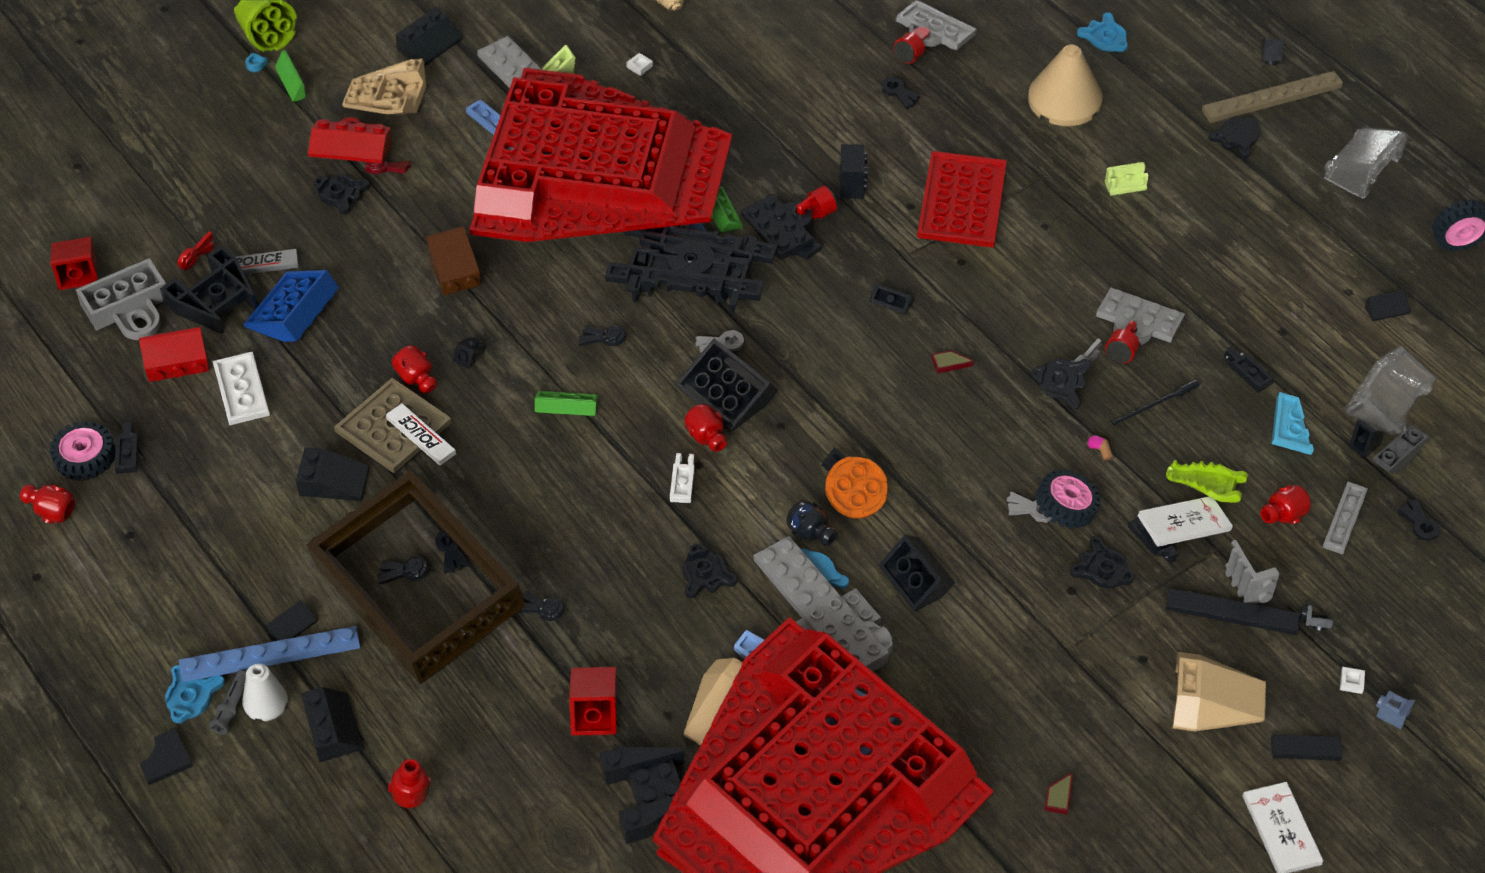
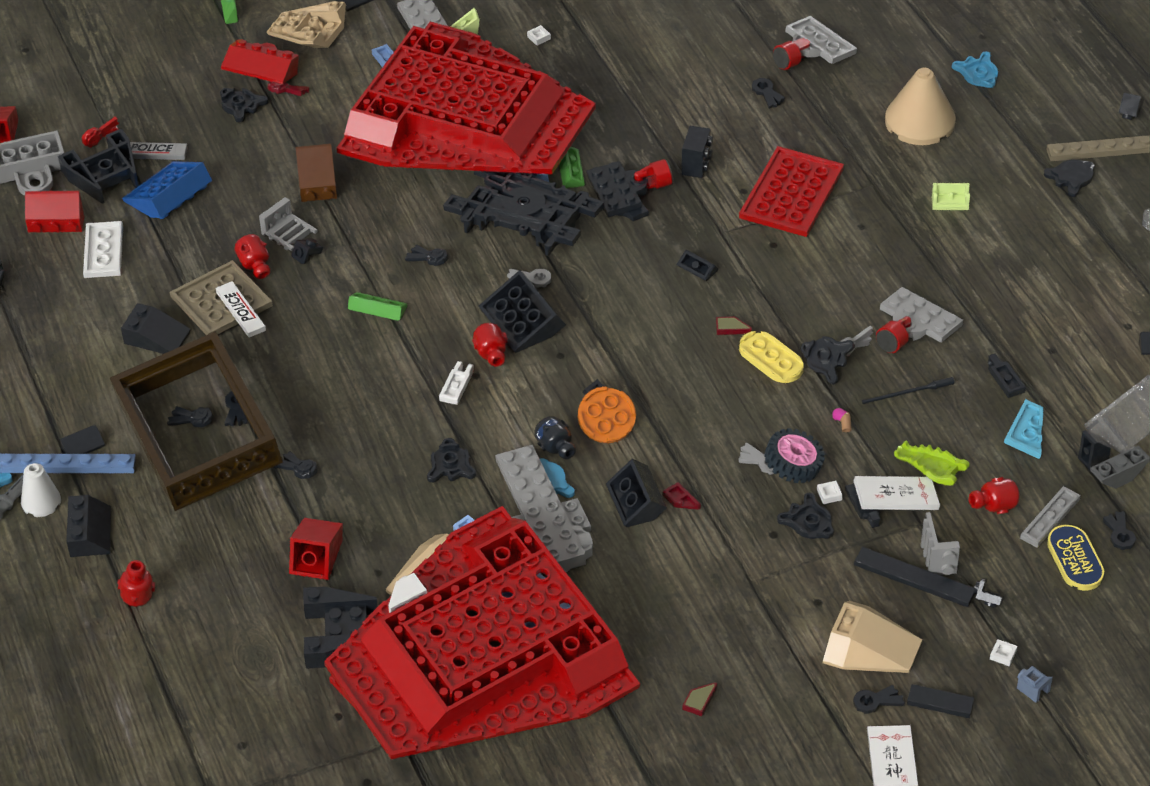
camera: 15 degrees right, 5 degrees down
none -> light grey plate [259,197,317,251]
none -> white slope [388,573,427,613]
none -> dark red tile [662,482,701,510]
none -> light yellow tile [739,331,804,383]
none -> white plate [817,481,842,504]
none -> black piece [853,685,905,714]
none -> tile [1047,525,1104,591]

